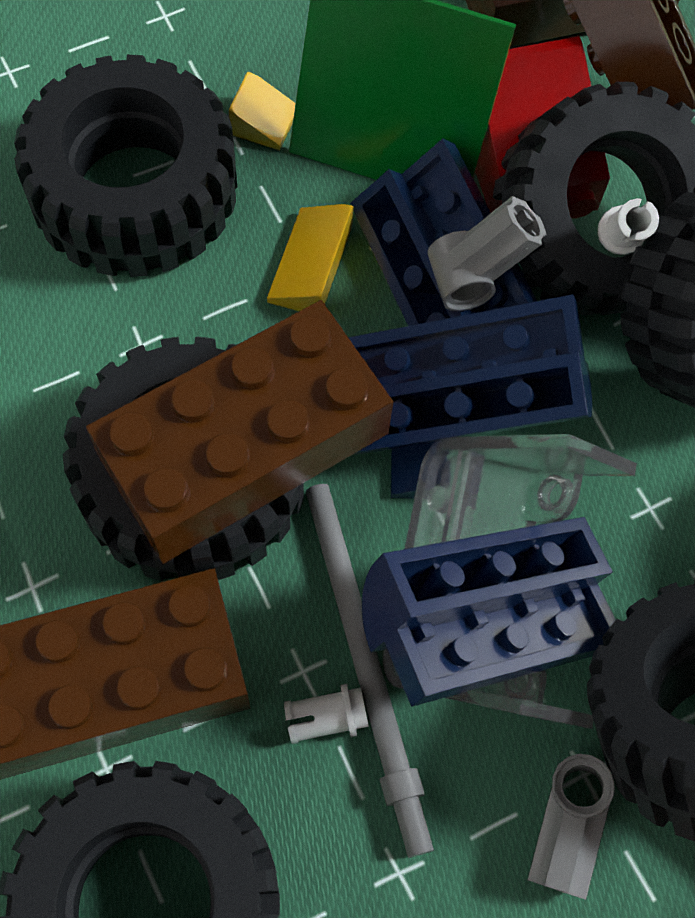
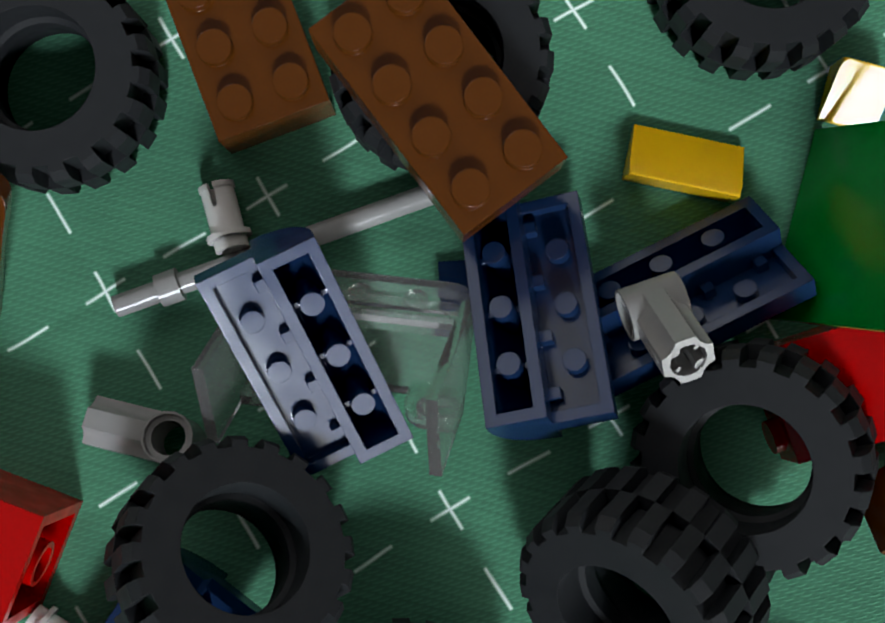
camera: 90 degrees right, 20 degrees up
white pin [598,198,659,255] -> none

